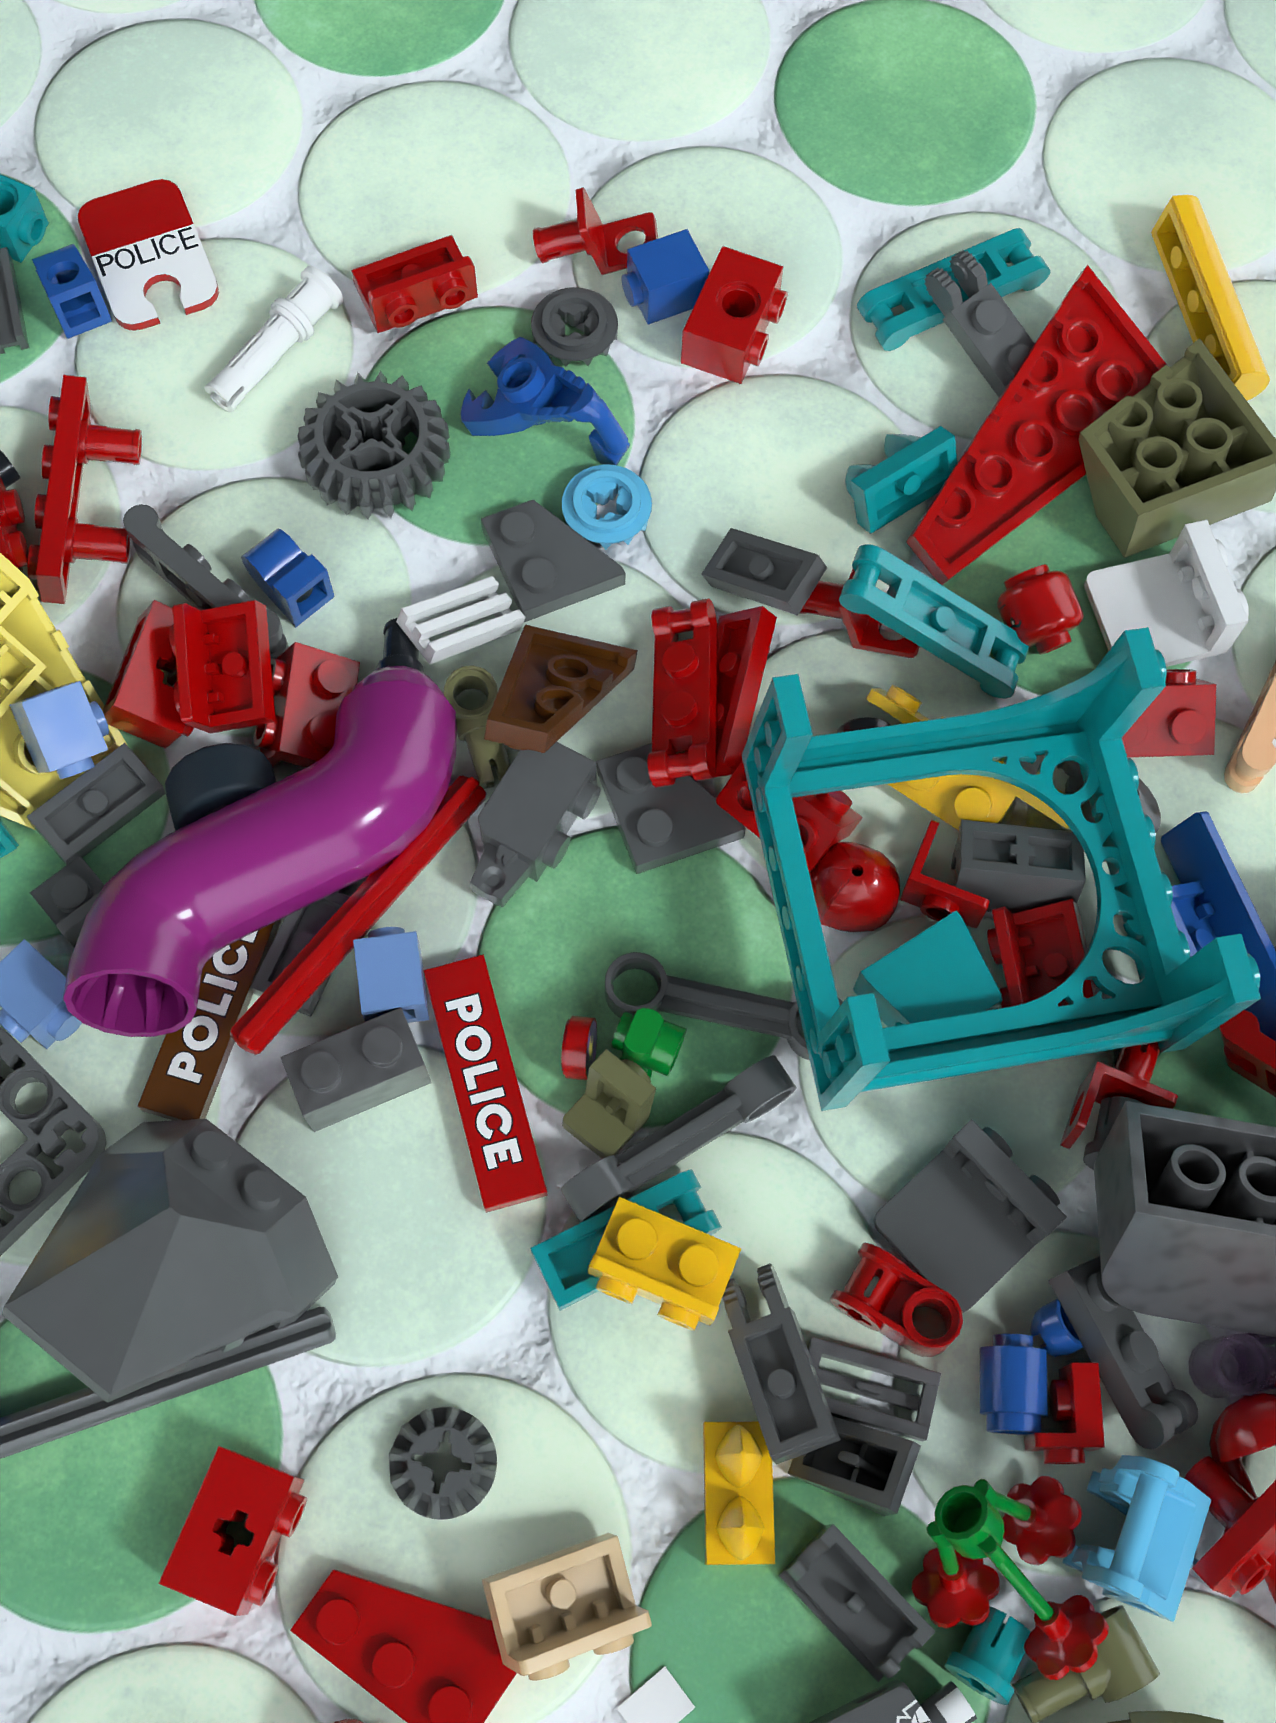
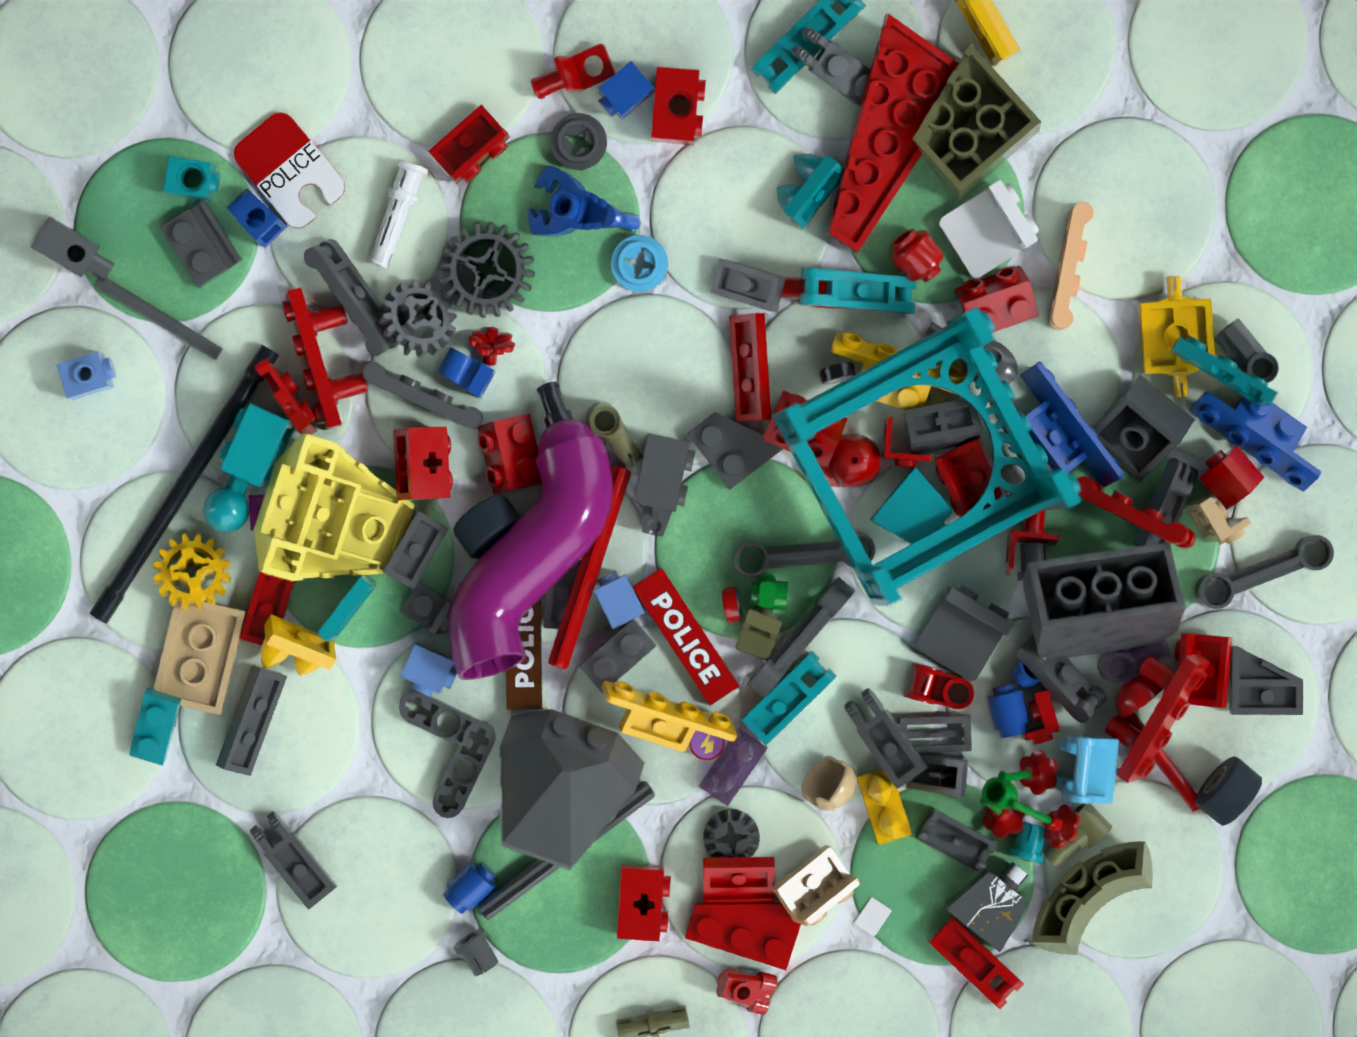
camera: 10 degrees left, 20 degrees up
medium blue brick [9,681,109,779] -> none
red bracket [169,600,276,734] -> none
white tile [396,576,526,665] -> none
dark grey wing [481,500,626,622] -> none
reddish brown wing [484,625,638,753] -> none
yellow bracket [588,1197,741,1331] -> none
red plate [647,598,717,788] -> none
none -> dark grey plate [304,239,395,356]
none -> dark grey gear [378,280,457,358]
none -> red plant [469,327,515,366]
none -> yellow bracket [601,680,738,752]
none -> medium lavender tile [689,730,725,760]
none -> clear purple tile [698,727,768,806]
none -> red plate [703,857,775,904]
none -> tan hair [802,756,857,811]

